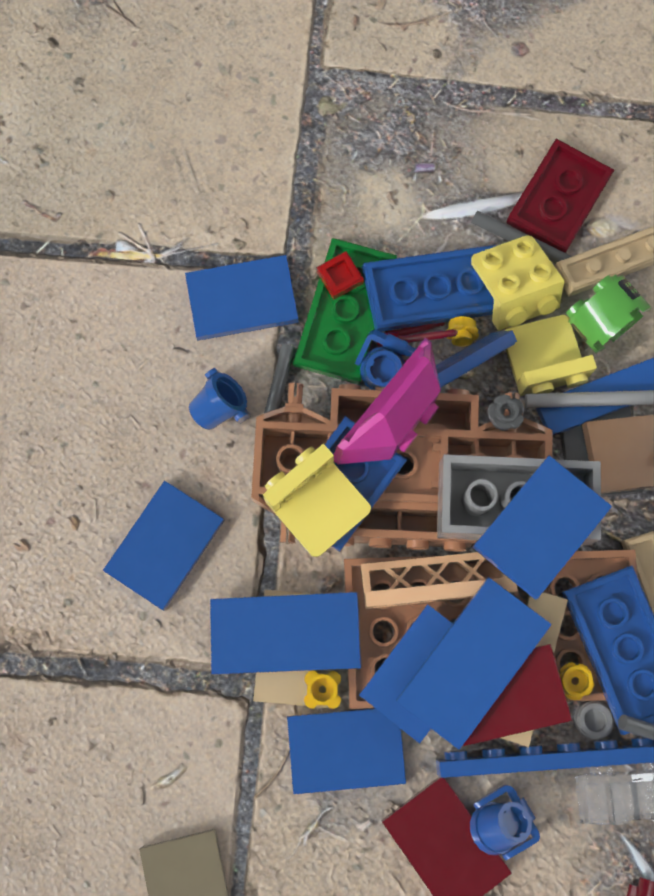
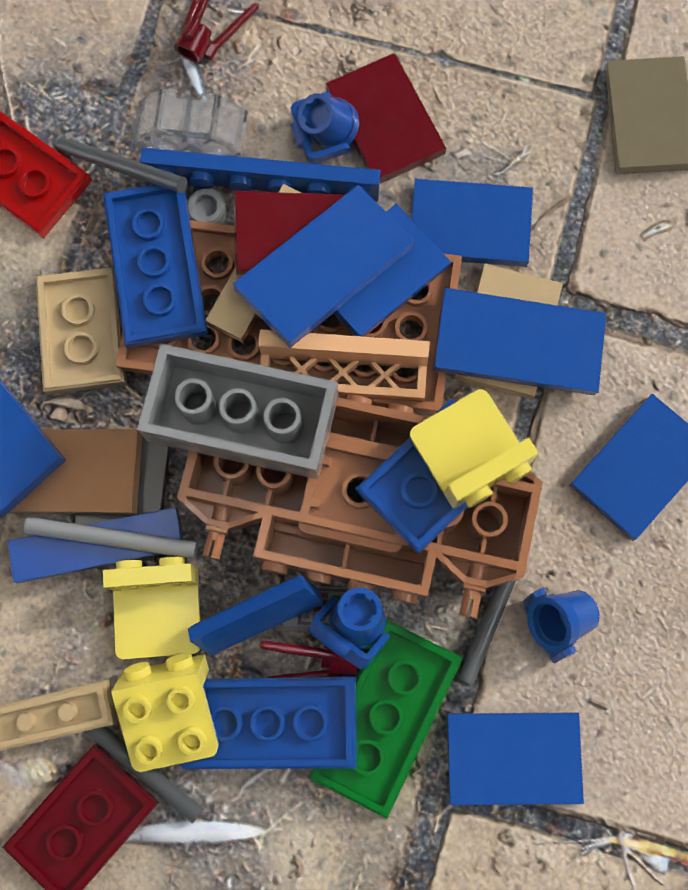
camera: 165 degrees left, 0 degrees up
yellow plate [304,671,341,709] -> none
red tile [316,251,364,300] -> none
dark pink wedge [334,338,441,464] -> none
yellow plate [447,316,479,347] -> none
blue tile [472,455,612,600] -> none
dark grey plate [487,395,524,431] -> none
yellow plate [560,662,594,700] -> none
bright green brick [566,274,651,354] -> none

